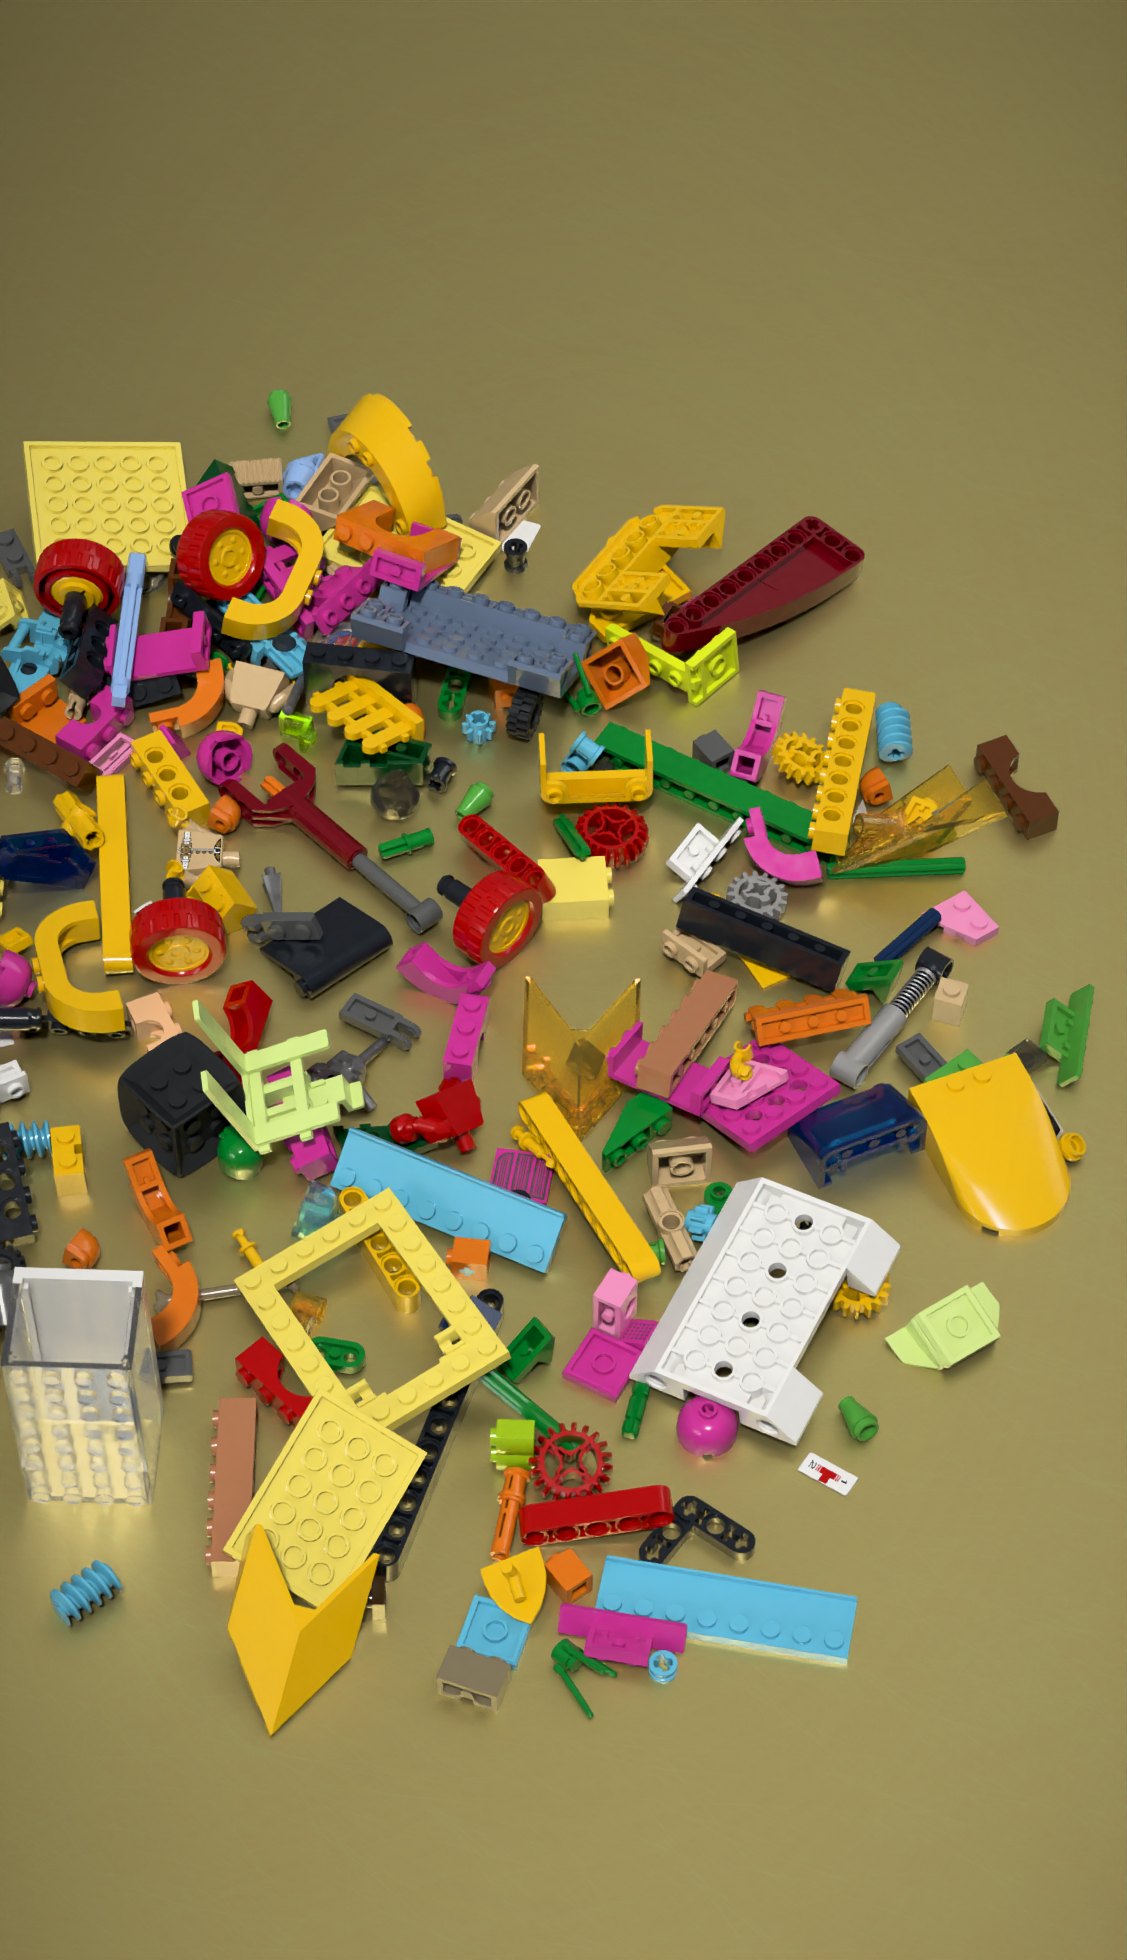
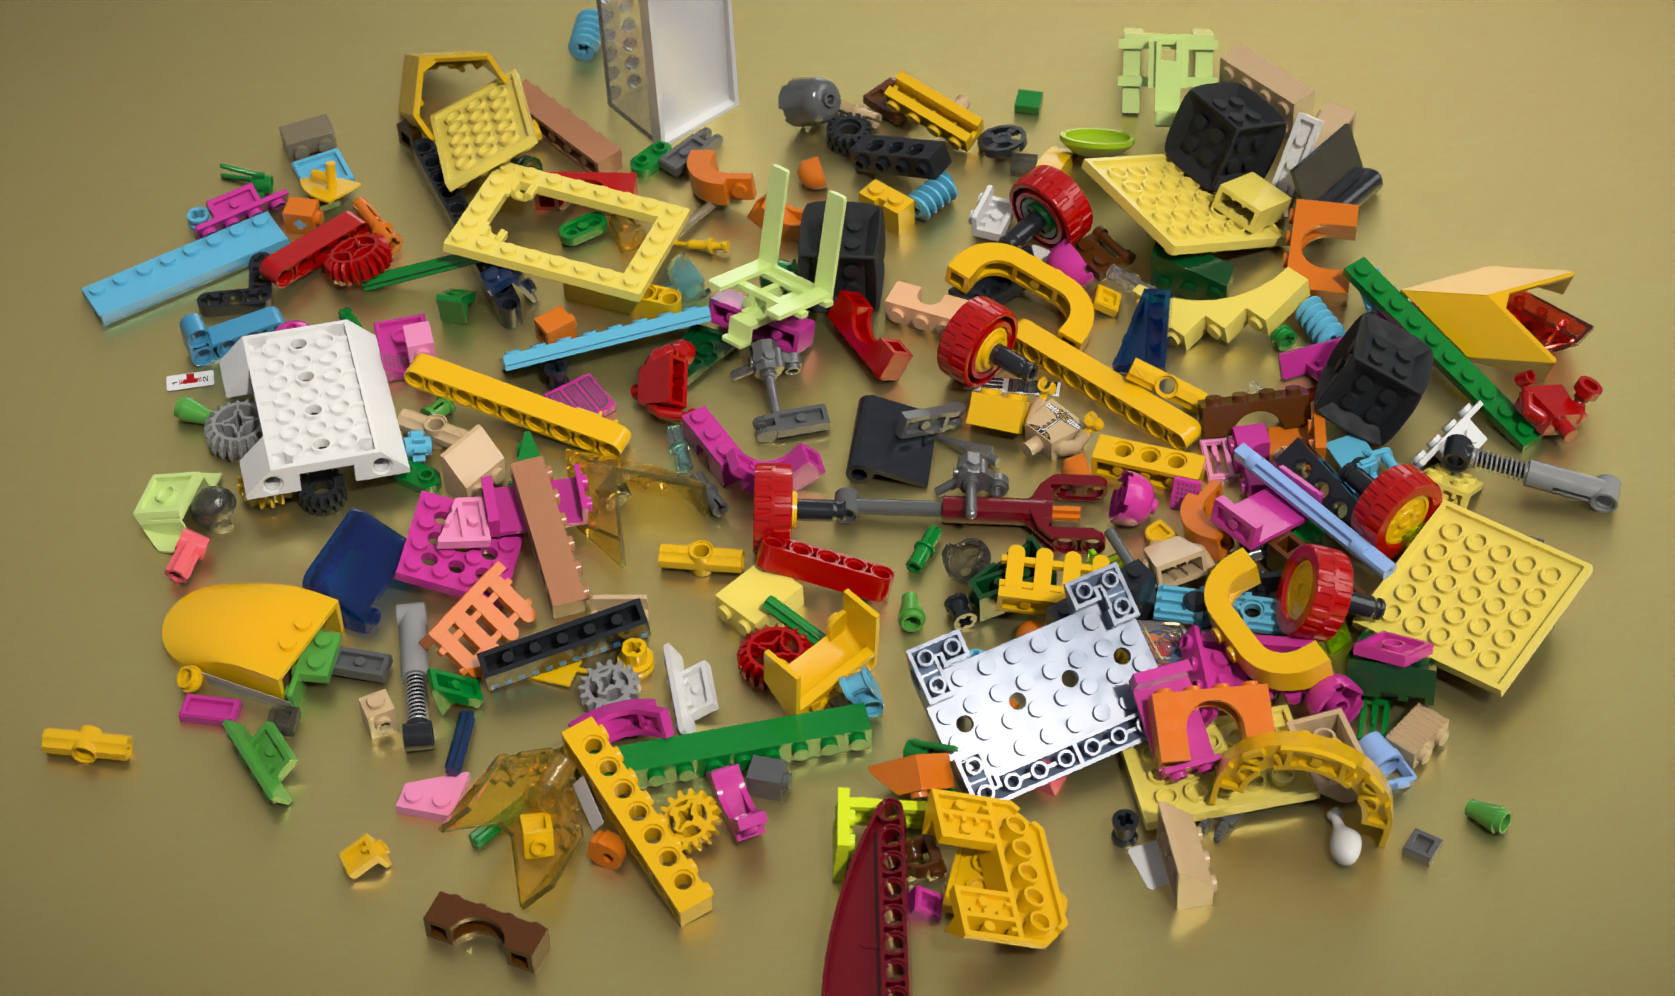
camera: 140 degrees right, 5 degrees down
lime brick [490,1419,535,1472] -> none
yellow arm [729,1041,753,1081] -> none
medium azure piece [875,702,913,762] -> none
none -> coral piece [164,527,211,584]
none -> dark pink tile [178,694,243,727]
none -> dark azure beam [180,306,286,366]
none -> clear smoke cap [190,486,237,534]
none -> light grey gear [203,398,263,462]
none -> yellow bracket [339,833,392,880]
none -> green plate [630,141,672,178]
none -> yellow piece [658,540,745,577]
none -> clear light blue axle [667,425,694,474]
none -> dark grey pin [688,471,729,517]
none -> flat silver piece [934,451,1009,519]

